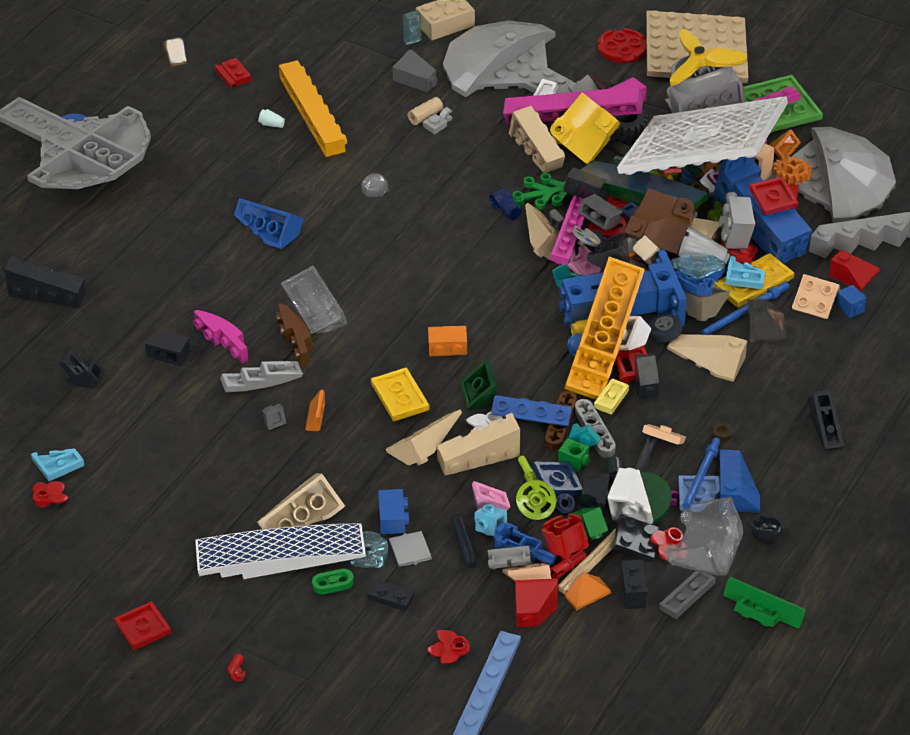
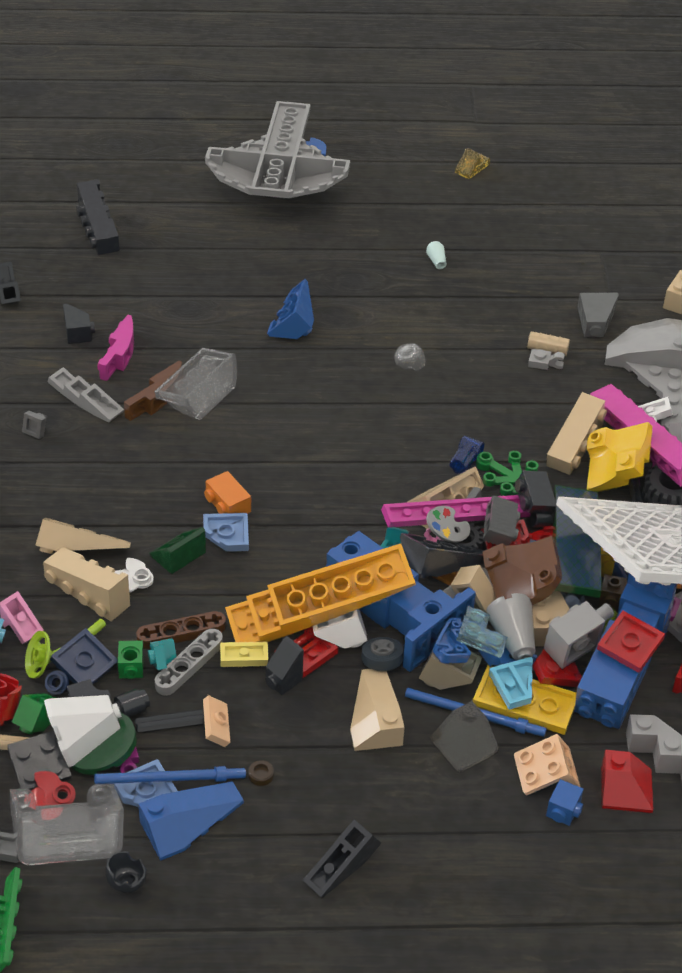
camera: 55 degrees right, 0 degrees up
red plate [215,58,252,88] -> none
light orange brick [279,60,347,157] -> none
orange slope [305,390,325,431] -> none
yellow plate [371,367,429,422] -> none
clear light blue plate [403,10,421,45] -> none
blue bracket [491,395,572,426] -> none
none -> medium blue plate [203,513,249,551]

